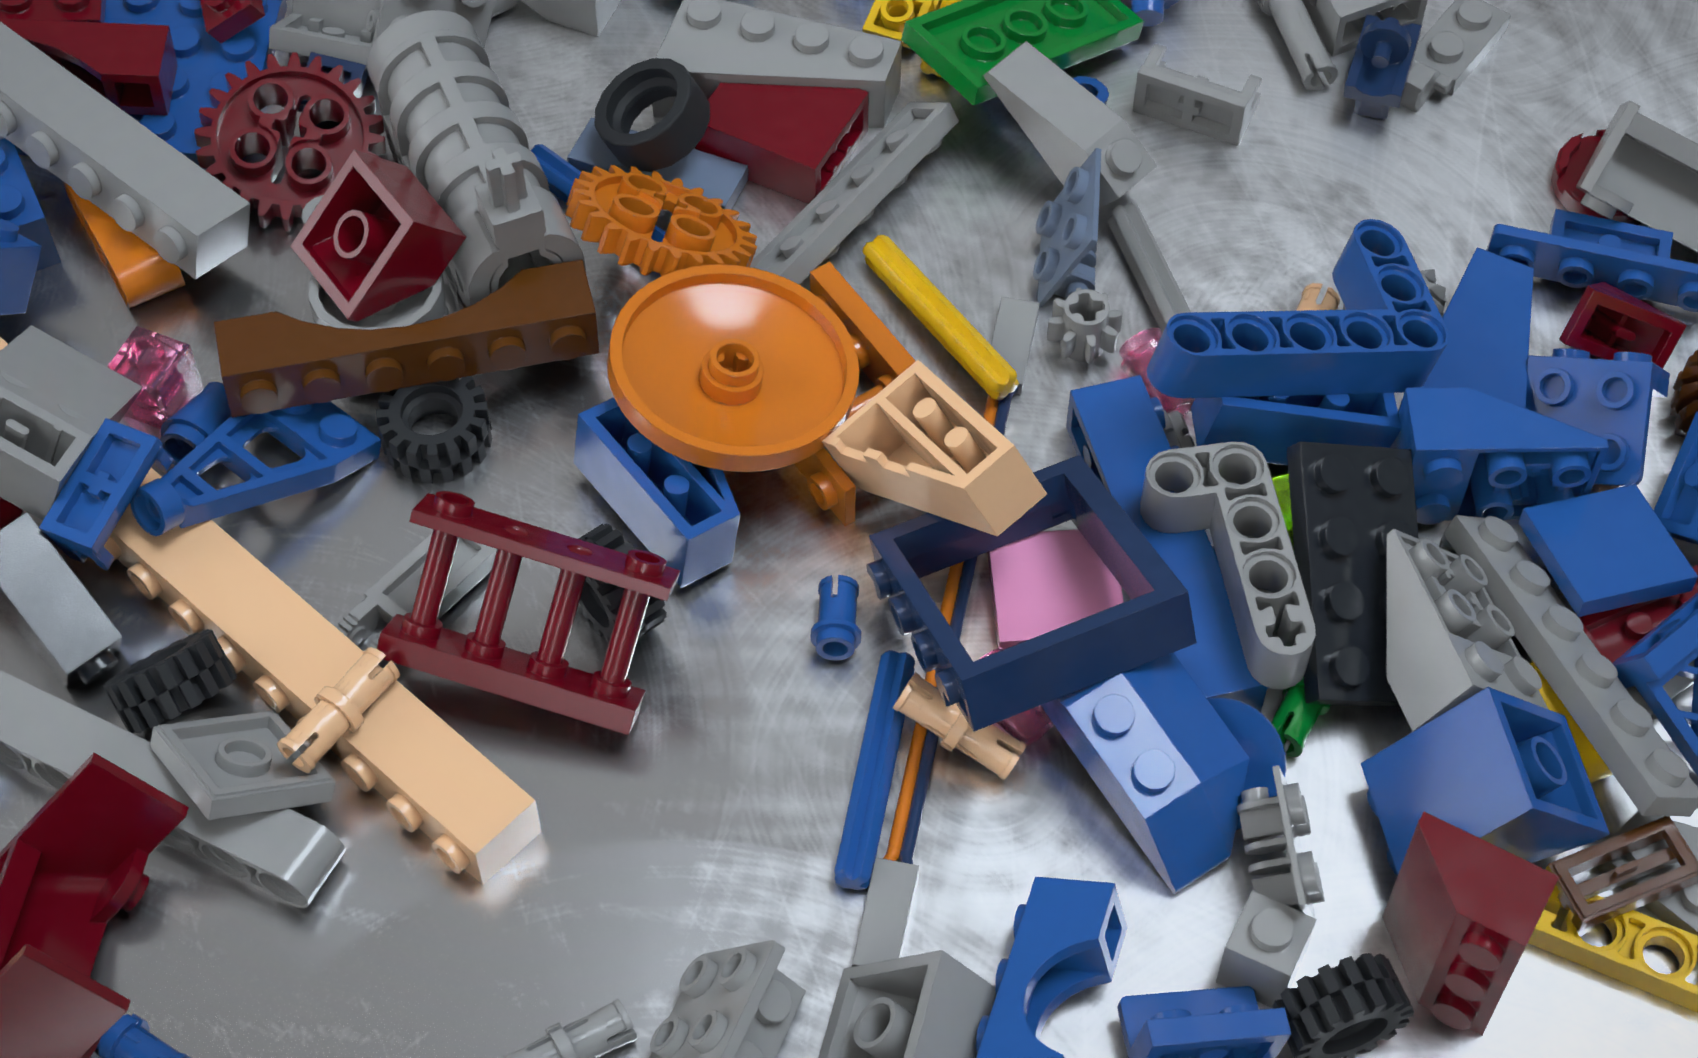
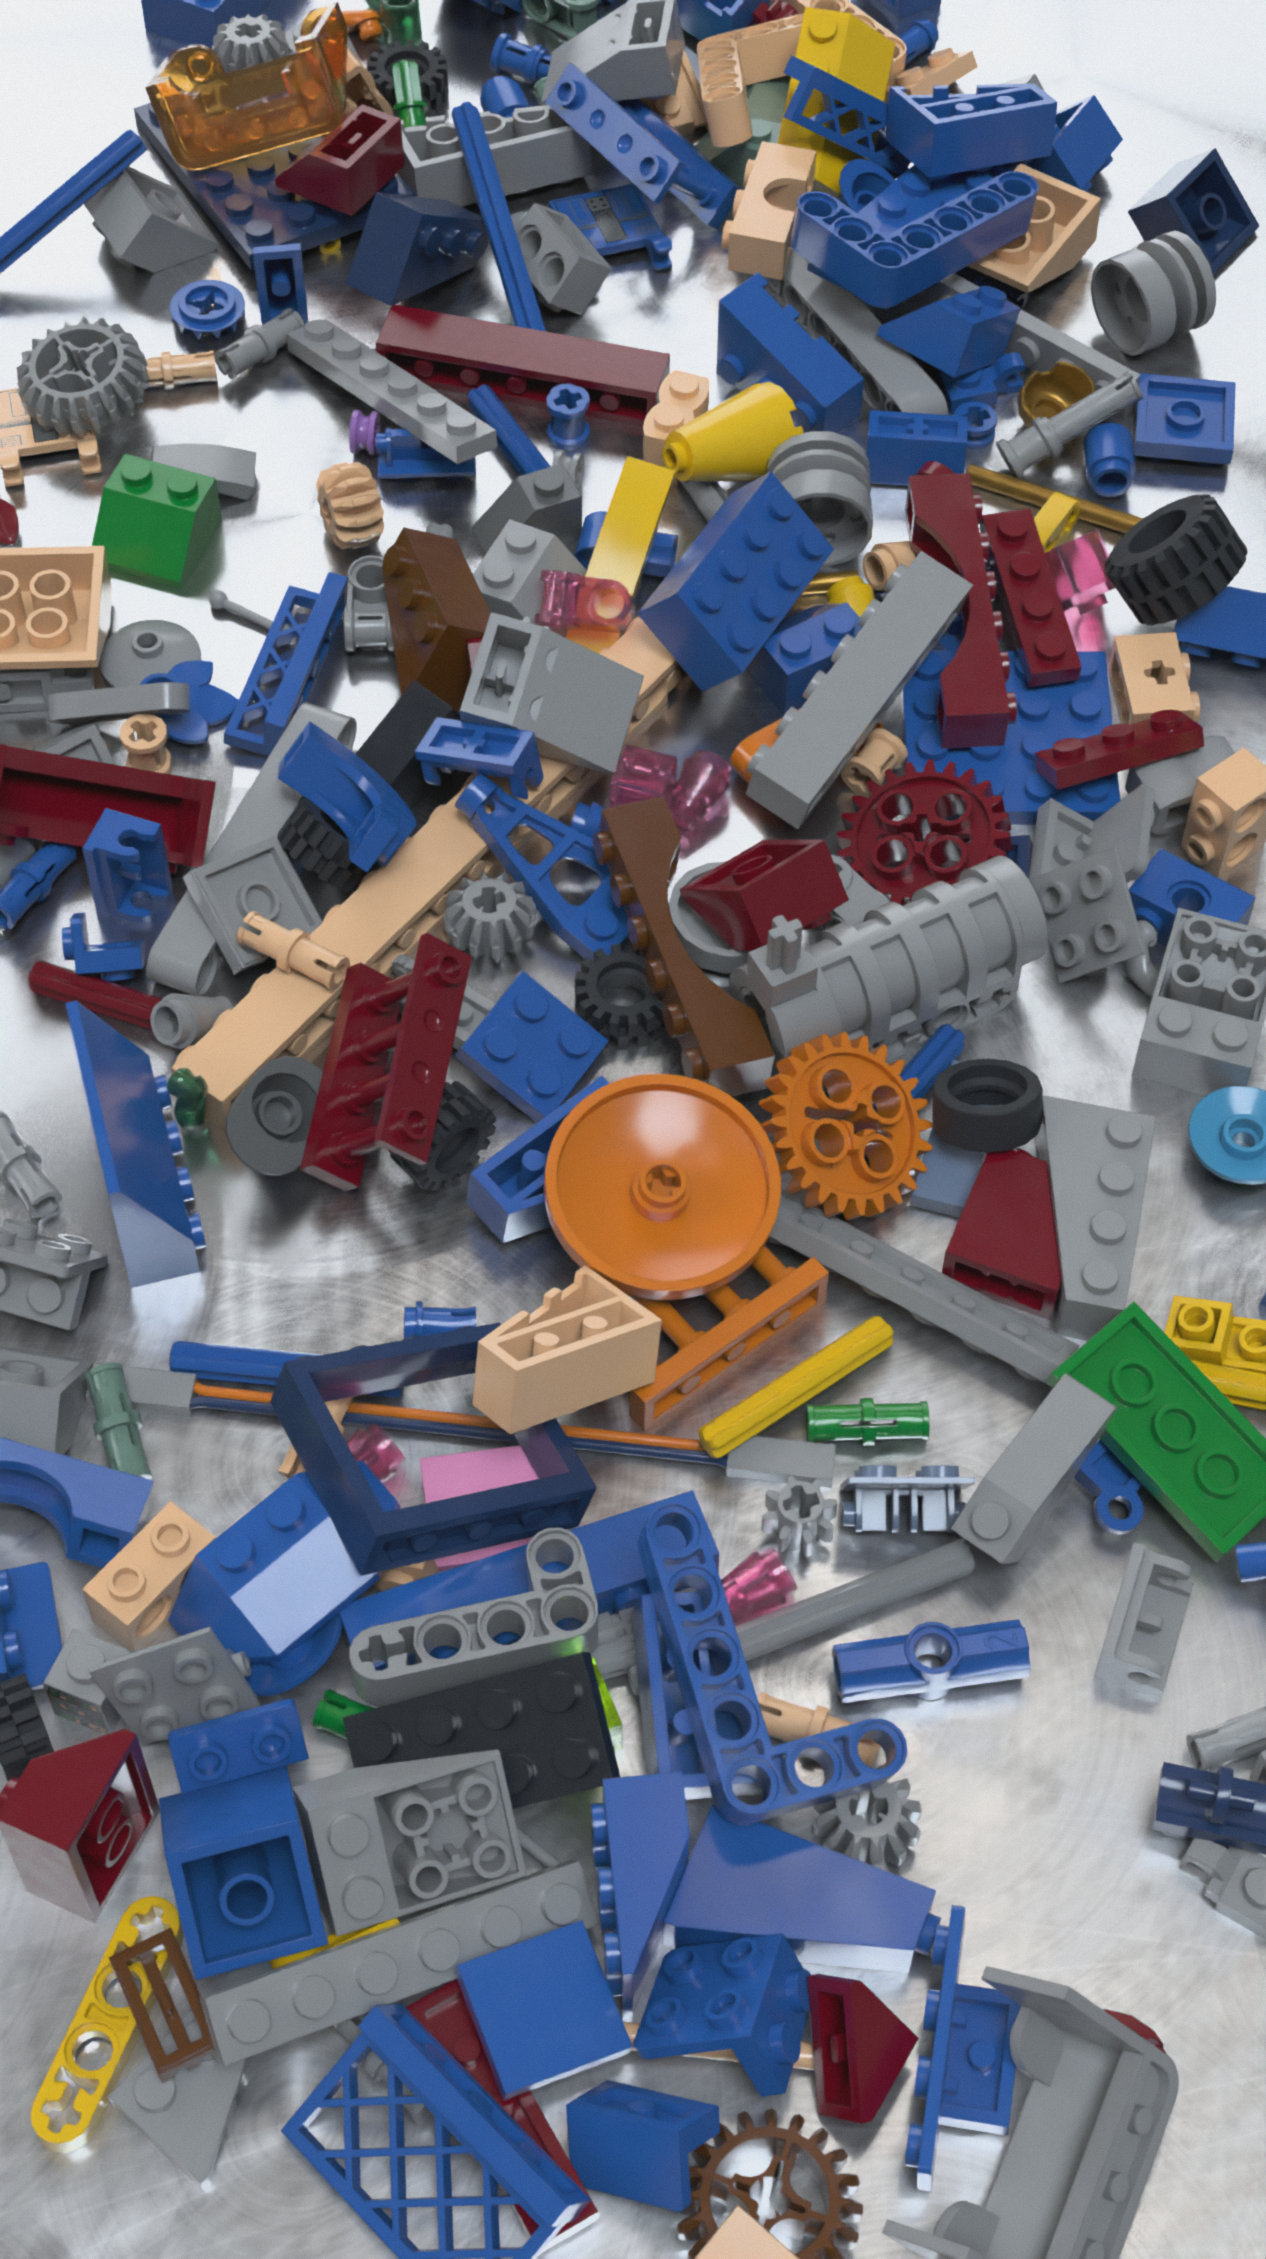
camera: 85 degrees right, 0 degrees up
none -> dark red axle [27,961,163,1029]
none -> blue bracket [62,912,146,981]
none -> blue slope [65,1001,206,1288]
none -> blue hinge [82,808,174,923]
none -> light nougat brick [82,1501,216,1653]
none -> sand green pin [84,1363,152,1480]
none -> light grey cone [150,993,233,1049]
none -> clear green arm [167,1068,209,1139]
none -> blue bracket [167,1699,309,1794]
none -> dark grey piece [226,1056,323,1176]
none -> blue arch [278,721,417,872]
none -> light grey gear [444,870,536,964]
none -> blue plate [454,970,609,1123]
none -> clear pink cone [669,750,732,831]
none -> green pin [806,1398,930,1446]
none -> blue piece [832,1619,1031,1703]

